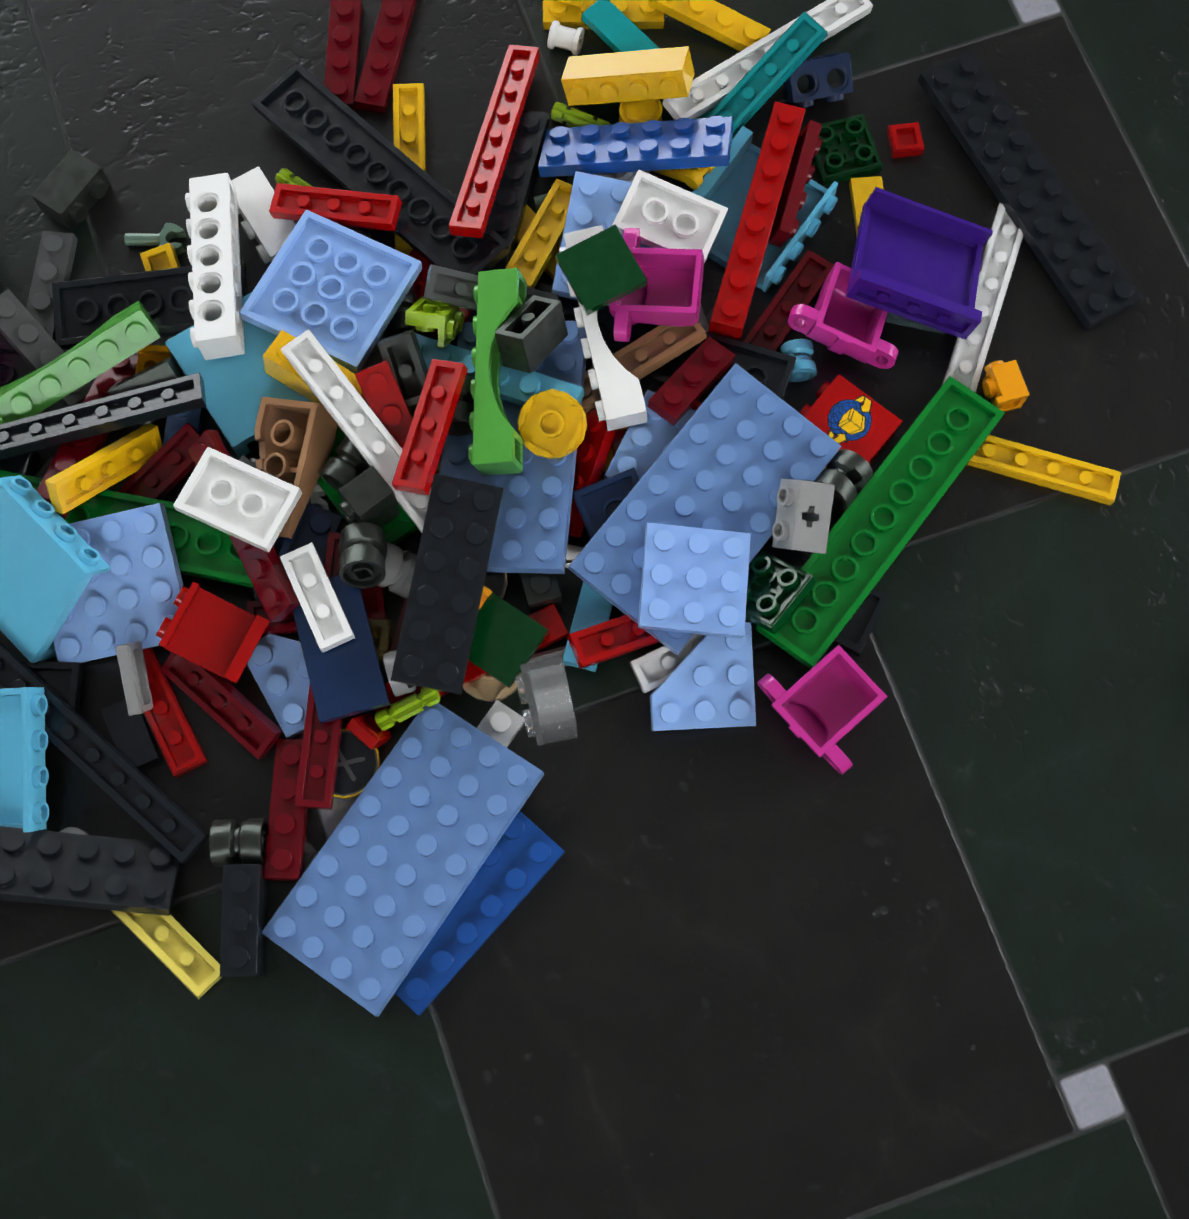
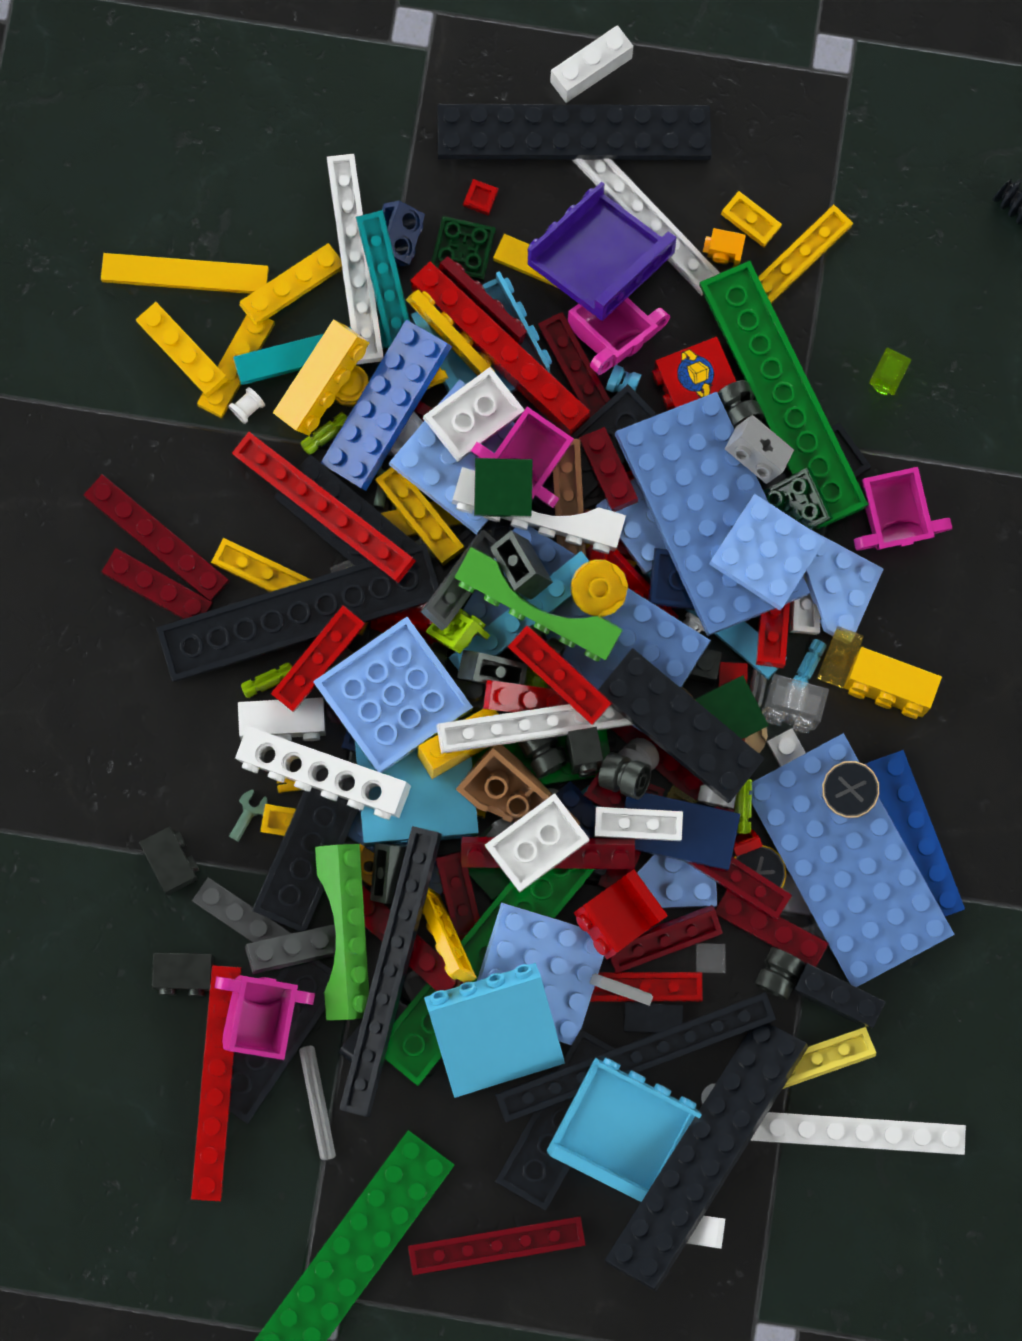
camera: 65 degrees left, 5 degrees up
none -> yellow plate [406,290,495,376]
none -> white brick [550,25,633,103]
none -> clear tile [696,944,725,973]
none -> yellow plate [721,191,782,248]
none -> white plate [750,1112,966,1155]
none -> medium azure axle [790,639,827,692]
none -> clear yellow plate [816,626,864,689]
none -> black tile [822,761,879,818]
none -> yellow brick [843,647,942,719]
none -> clear neon green brick [869,347,912,395]

